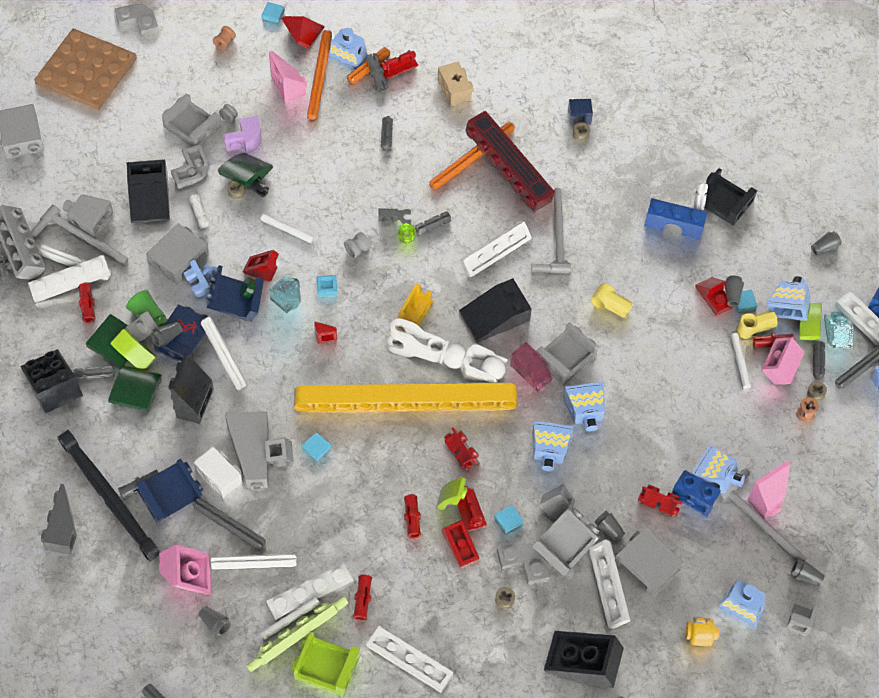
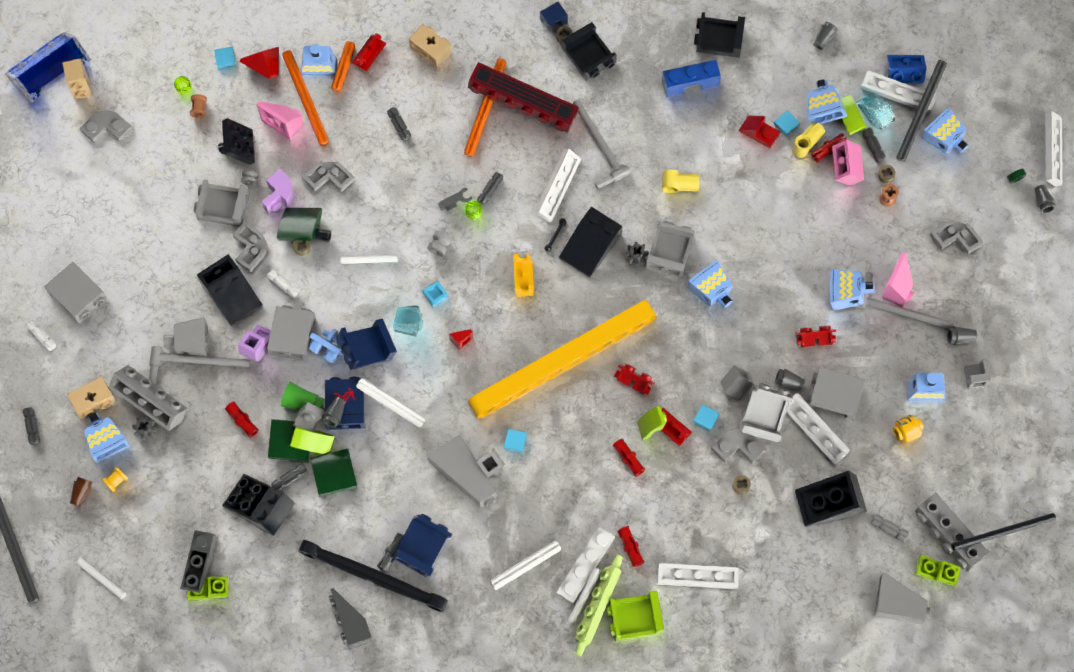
camera: 25 degrees left, 10 degrees up
white plate [28,255,111,303] -> none
medium nougat plate [34,28,137,110] -> none
white axle [39,245,111,280] -> none
bright pink slope [159,544,211,595] -> none
black slope [168,353,214,424] -> none
dark grey axle [193,498,266,550] -> none
white brick [194,447,242,499] -> none
dark grey cone [198,606,231,636] -> none
dark green tile [240,277,256,298] -> none
red slope [242,249,279,282] -> none
dark grey pin [365,53,388,92] -> none
white piece [387,318,508,383] -> none
red slope [441,520,480,567] -> none
clear pink slope [510,342,553,392] -> none
light blue torso [532,421,573,472] -> none
blue bracket [672,470,721,517] -> none
white axle [694,183,708,210] -> none
dark grey cone [725,276,744,306] -> none
white bar [731,333,751,389] -> none
none -> clear neon green bush [174,76,192,94]
none -> black plate [218,118,255,165]
none -> lavender brick [238,324,271,362]
none -> light grey plate [302,161,355,192]
none -> black hinge [544,218,566,252]
none -> black panel [562,22,617,81]
none -> dark grey gear [625,242,649,267]
none -> light grey plate [930,220,984,255]

